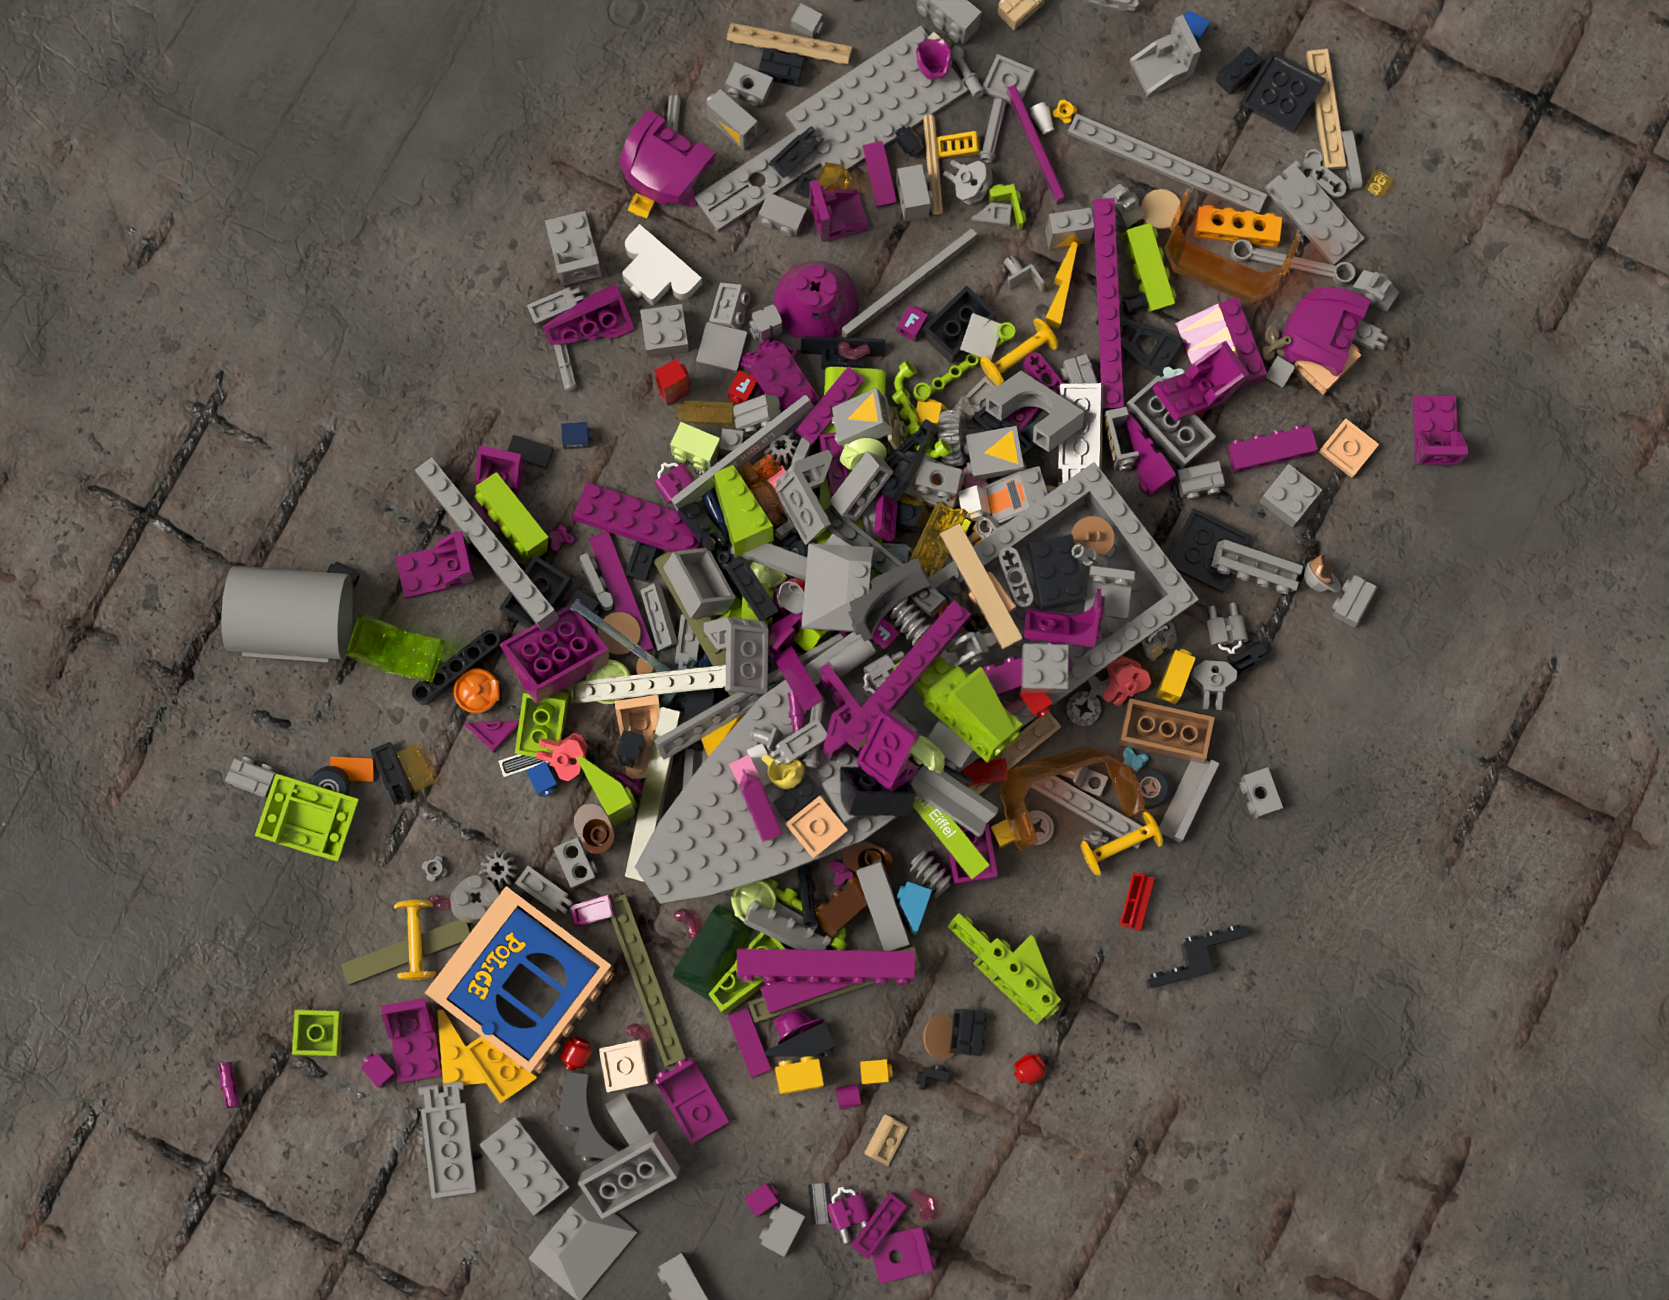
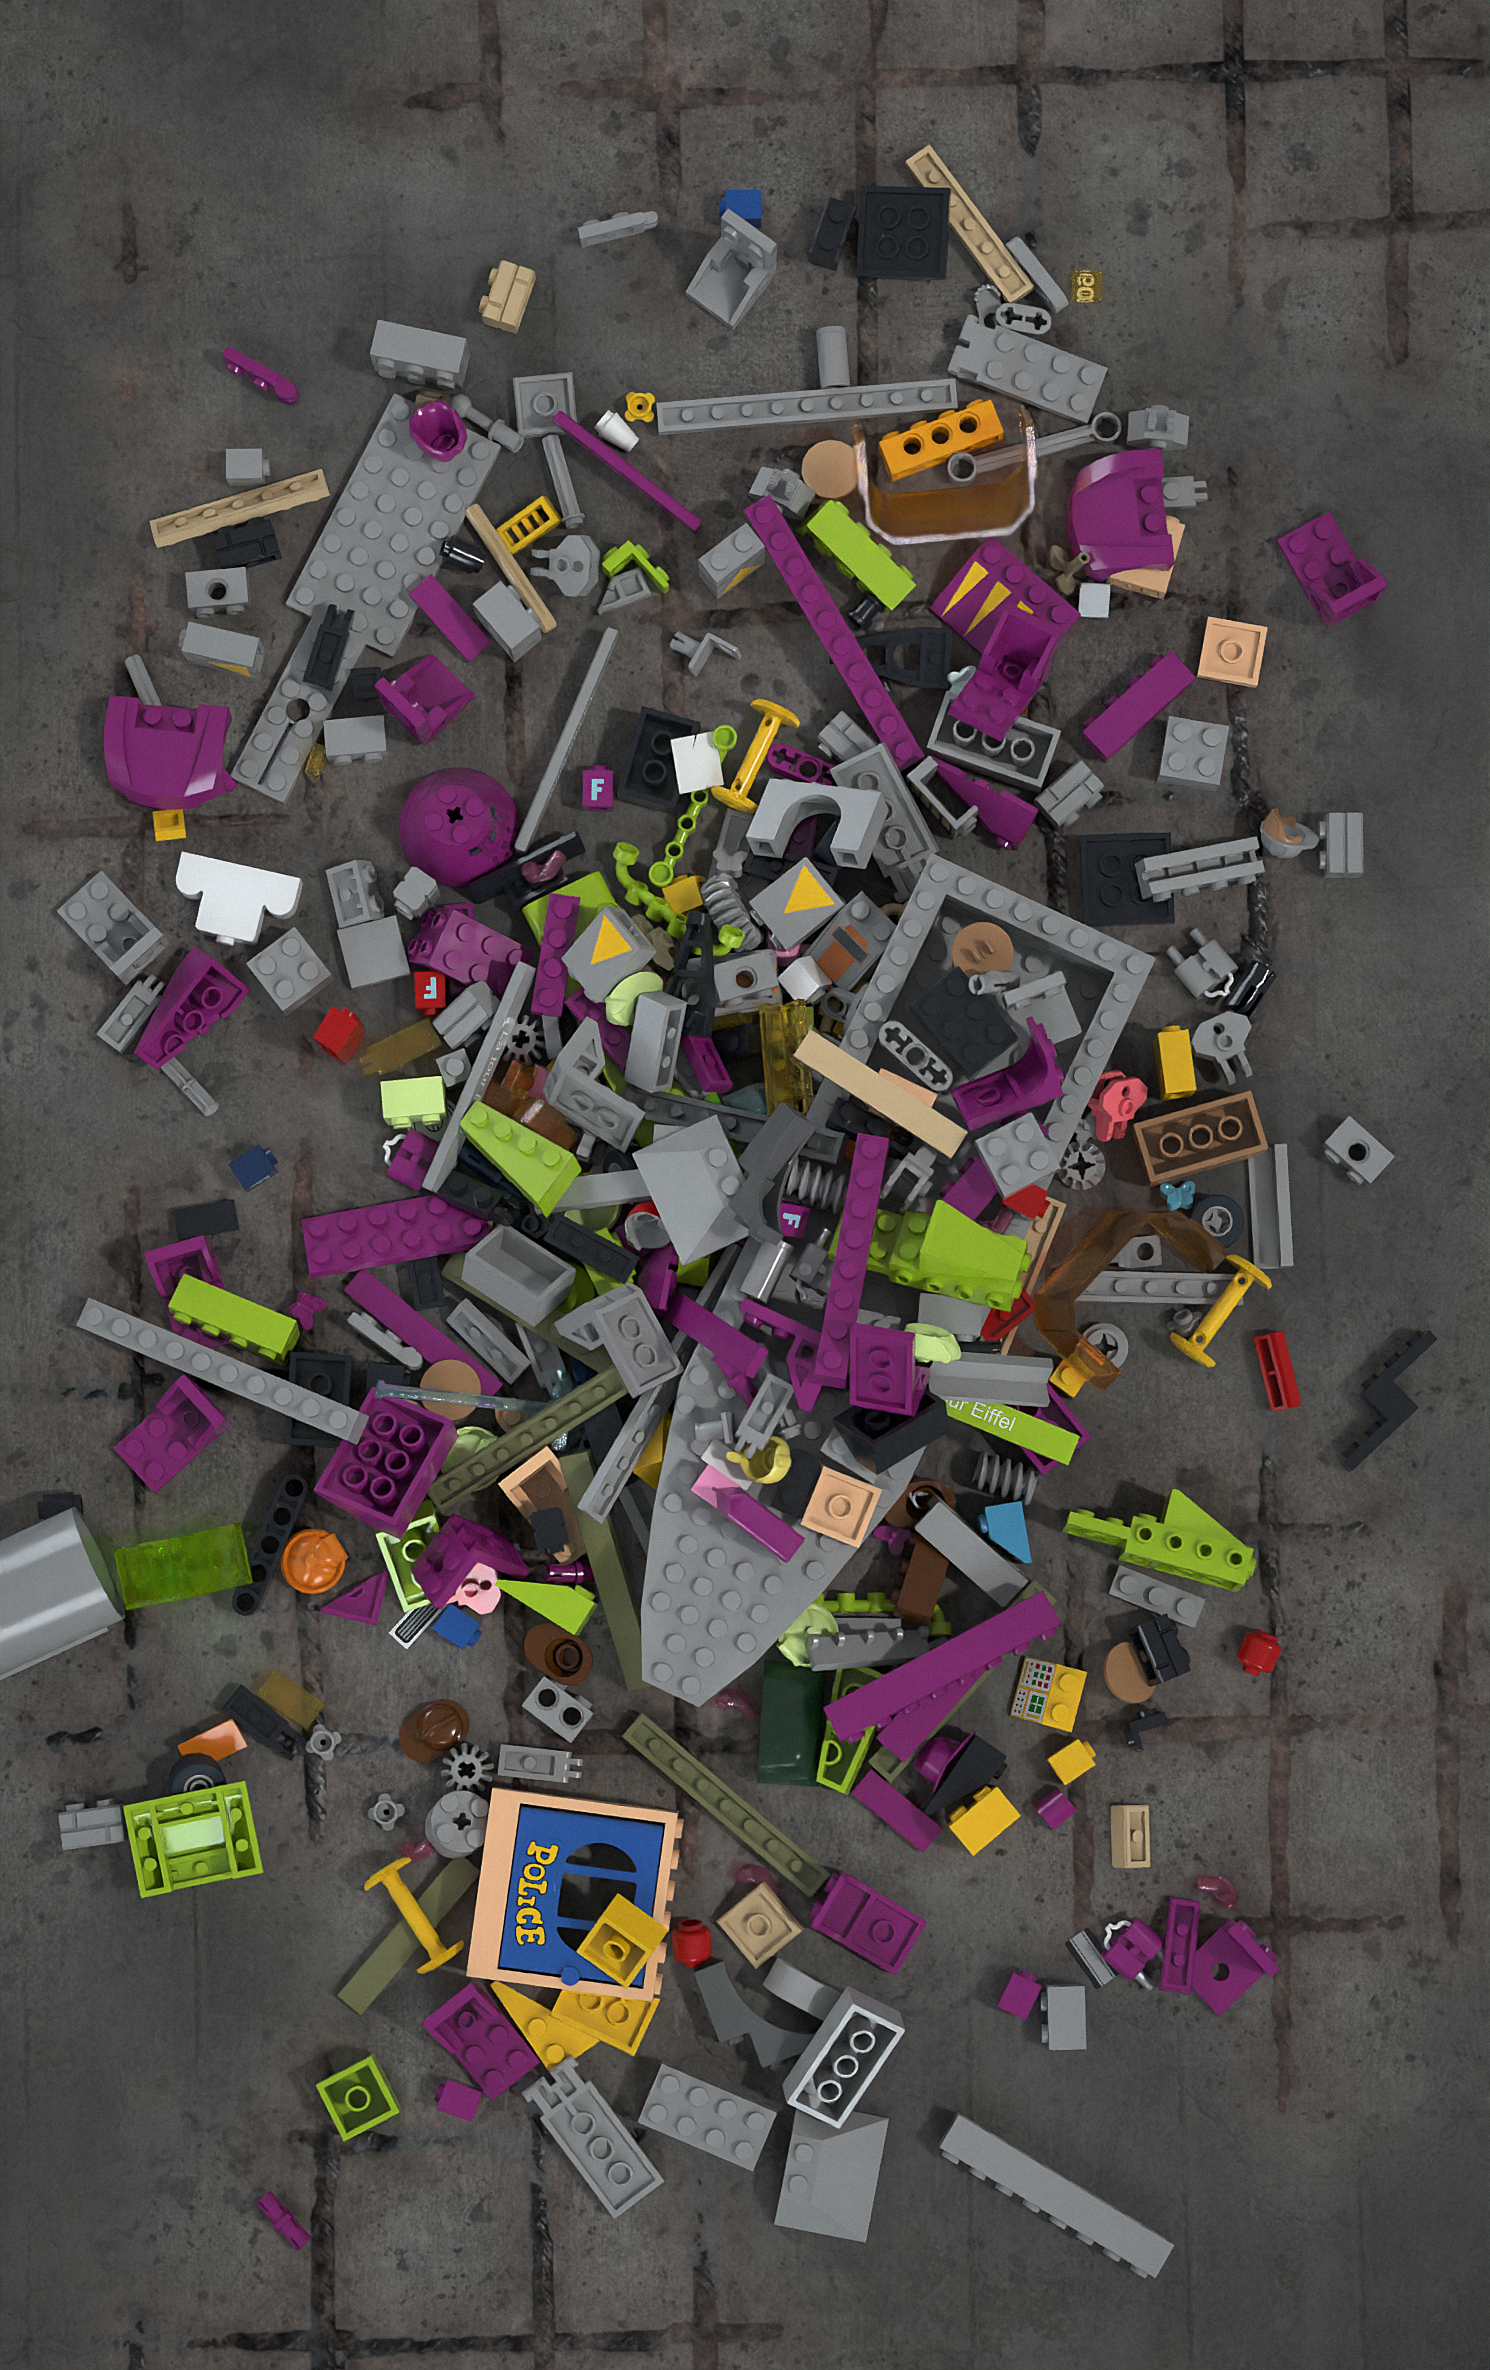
camera: 25 degrees left, 5 degrees up
tile [570,895,616,927] -> none
black pin [798,865,817,928] -> none
clear yellow slope [808,162,852,199] -> none
yellow slope [1044,241,1078,330] -> none
light grey piece [1142,621,1177,662] -> none
none -> clear yellow tile [304,743,326,780]
none -> light grey plate [305,1724,341,1760]
none -> reddish brown piece [399,1699,469,1762]
none -> magenta bracket [410,1513,530,1609]
none -> yellow slope [576,1893,668,1988]
none -> light grey pin [816,326,851,389]
none -> yellow slope [1010,1656,1087,1732]
none -> light grey plate [1108,1565,1206,1628]

